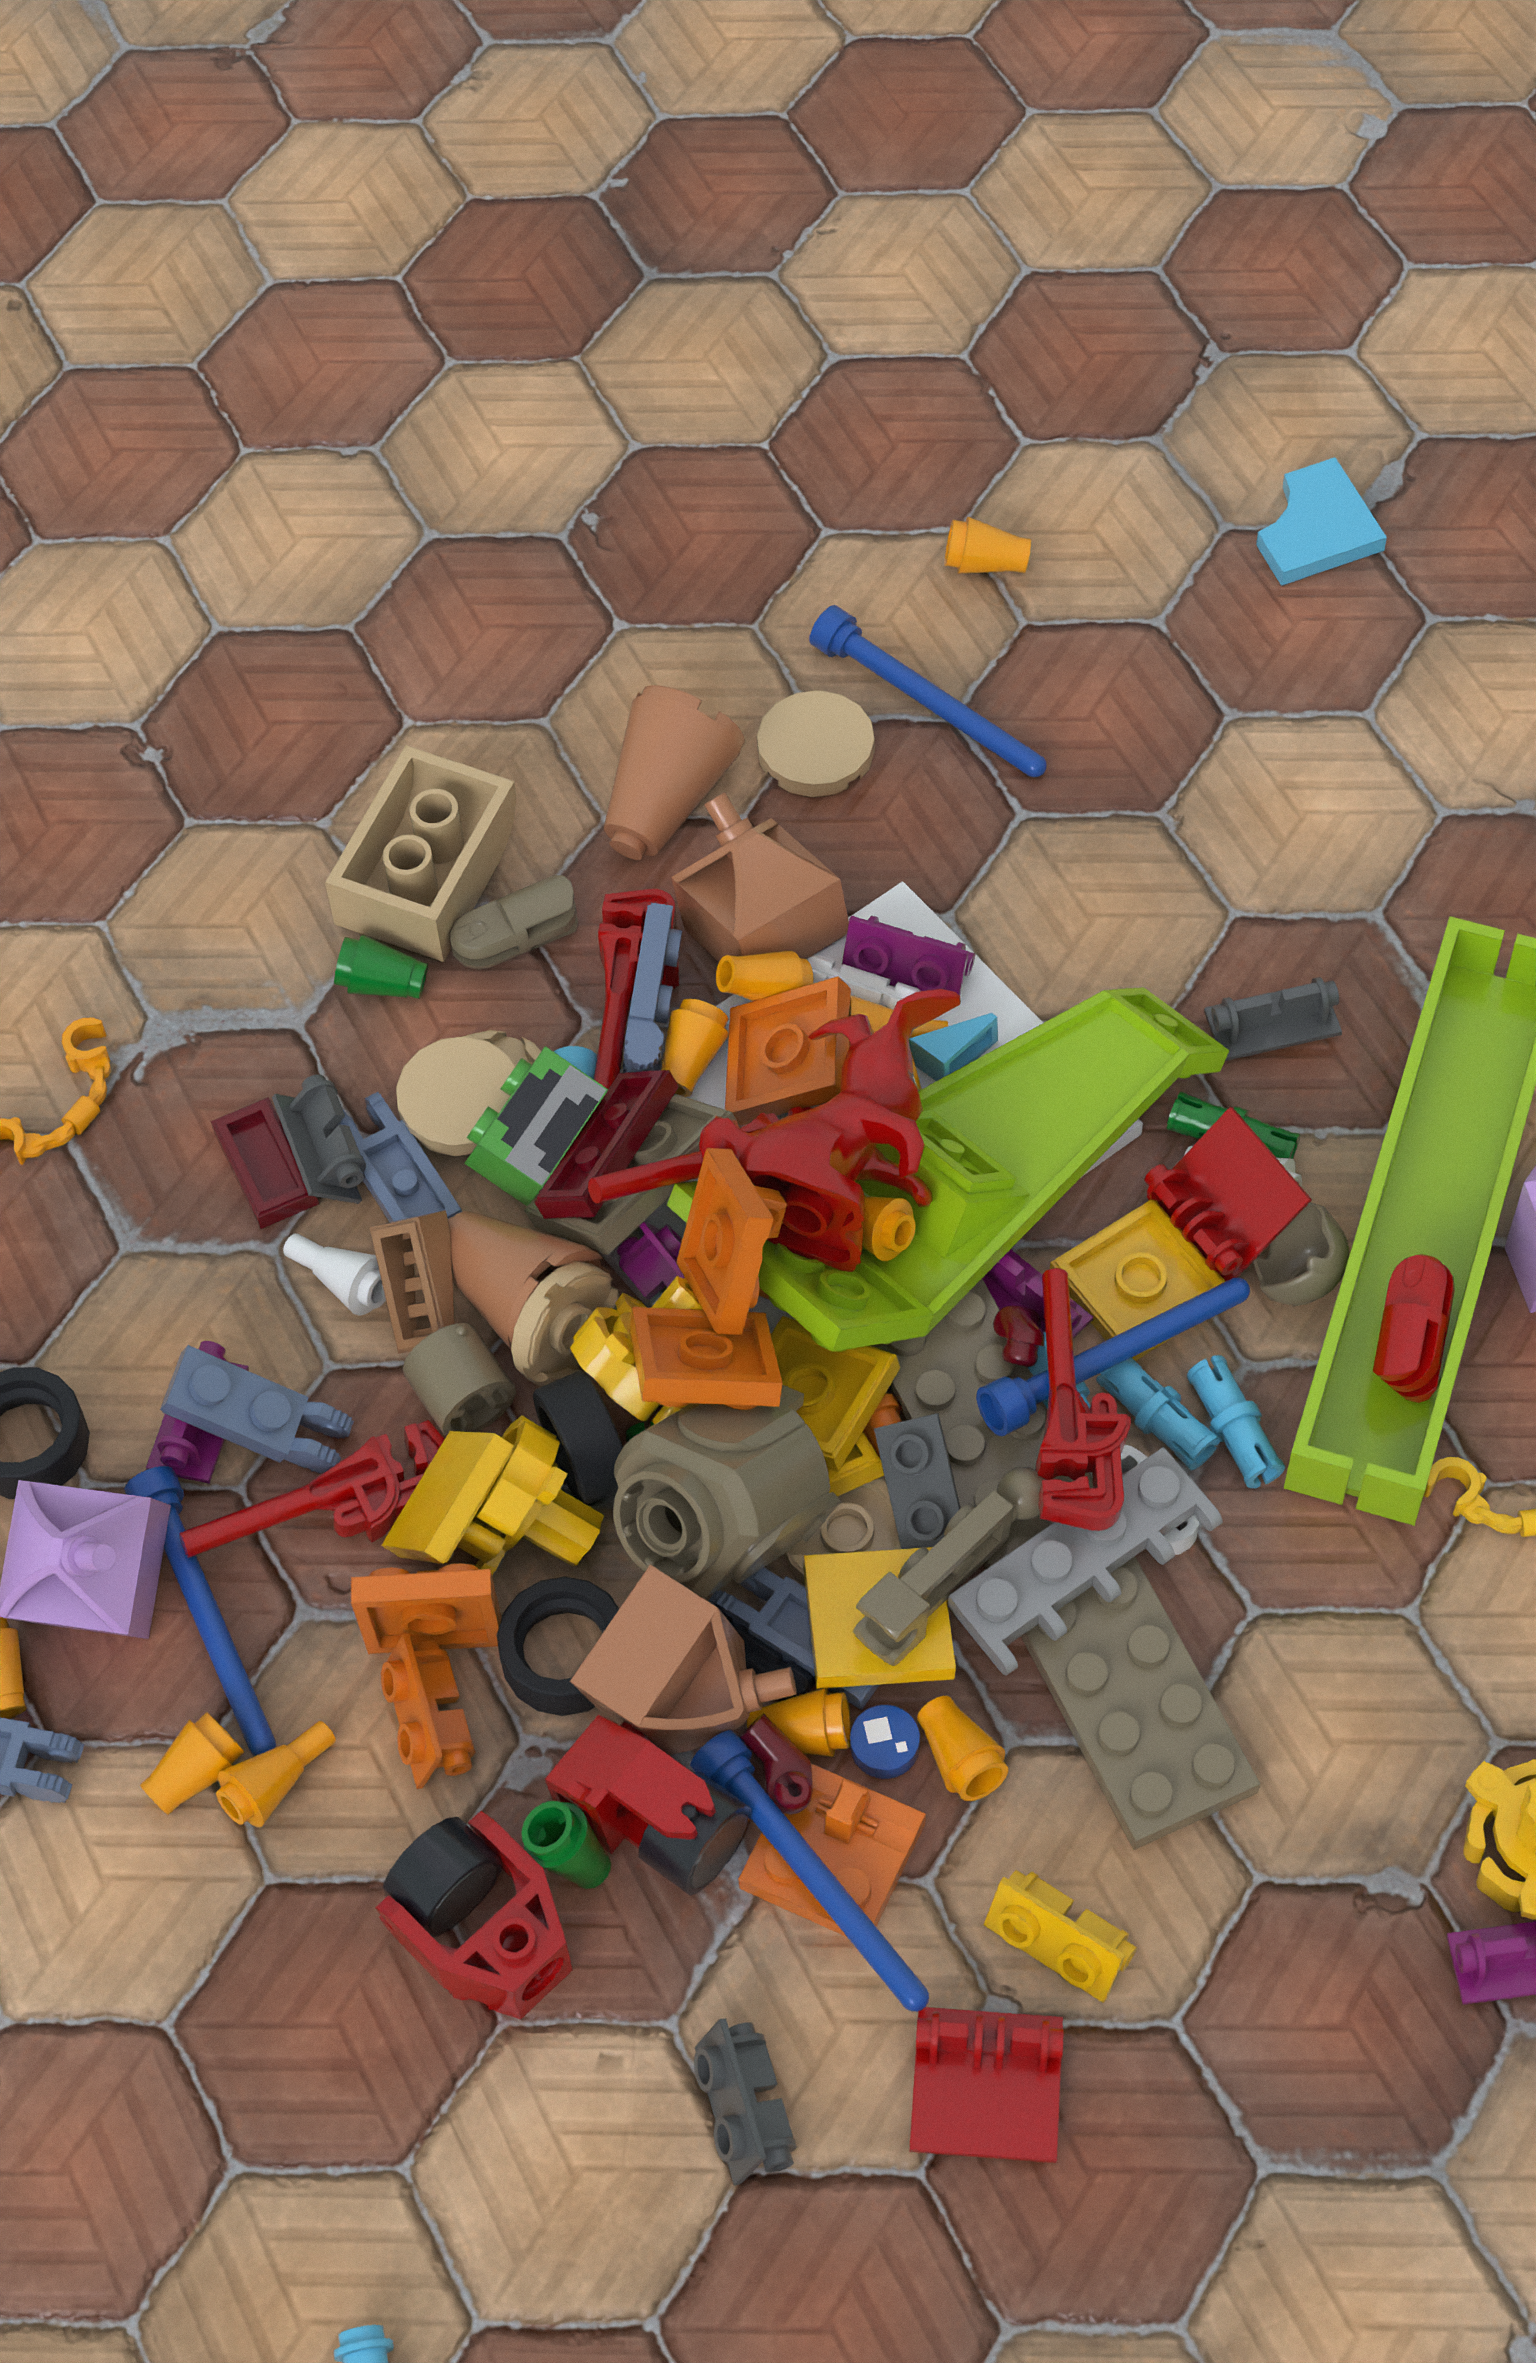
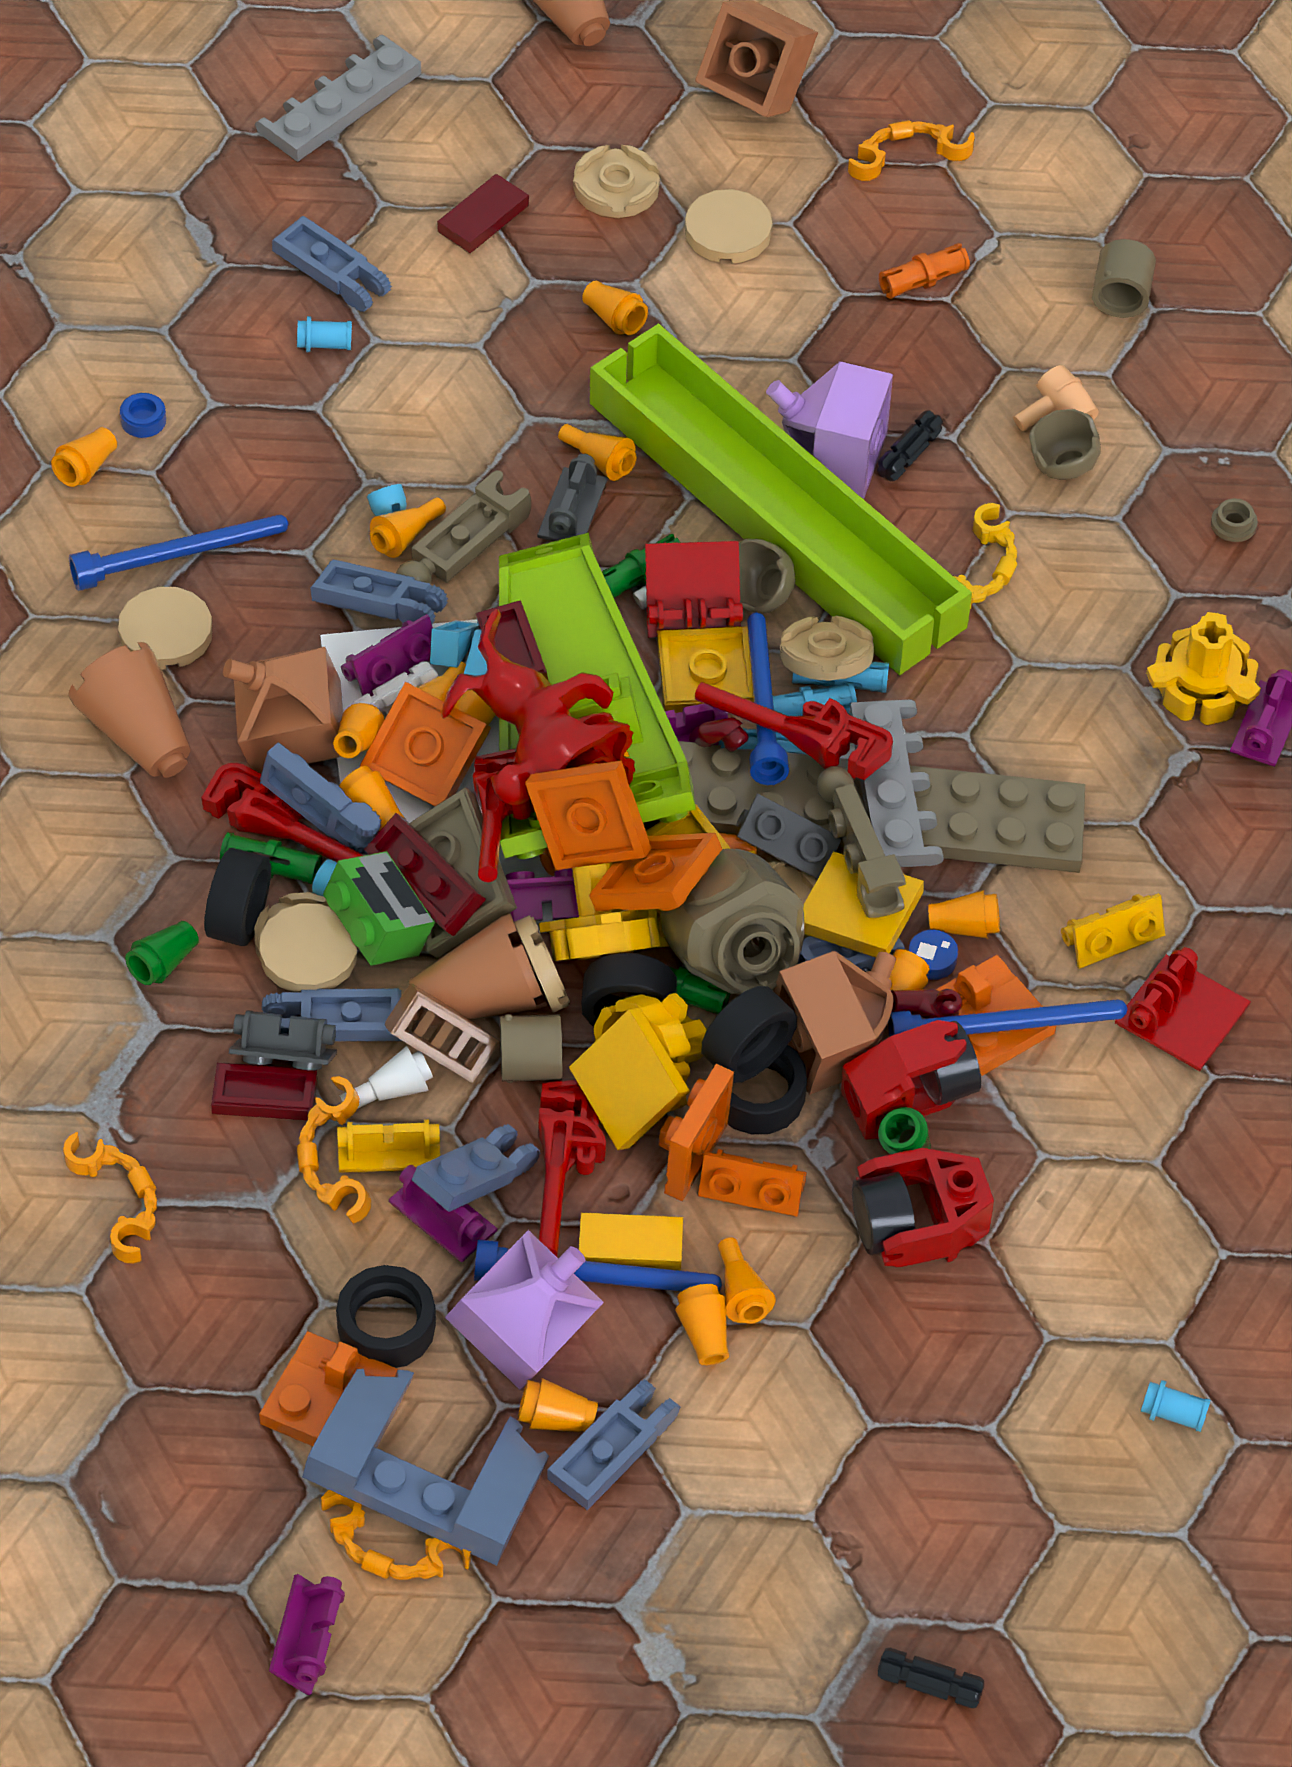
camera: 65 degrees left, 5 degrees down
tan brick [325,745,516,962] -> none
dark tan arm [450,875,579,970] -> none
dark grey hinge [694,2018,797,2186] -> none
medium azure tile [1256,457,1387,586] -> none
red arm [1373,1254,1455,1403] -> none
none -> blue tile [120,393,166,438]
none -> black tyre [204,848,271,946]
none -> green pin [220,832,322,885]
none -> sand blue hinge [272,216,392,312]
none -> medium azure pin [297,316,352,352]
none -> light orange piece [297,1076,372,1224]
none -> sand blue hinge [310,559,448,624]
none -> yellow hinge [337,1119,440,1173]
none -> medium azure hinge [367,484,407,516]
none -> light orange cone [370,497,446,558]
none -> dark tan plate [396,470,531,585]
none -> medium azure piece [430,620,479,668]
none -> dark red tile [476,600,548,680]
none -> light orange cone [558,424,637,481]
none -> yellow tile [579,1213,683,1271]
none -> black tyre [701,986,798,1083]
none -> tan tile [780,616,874,681]

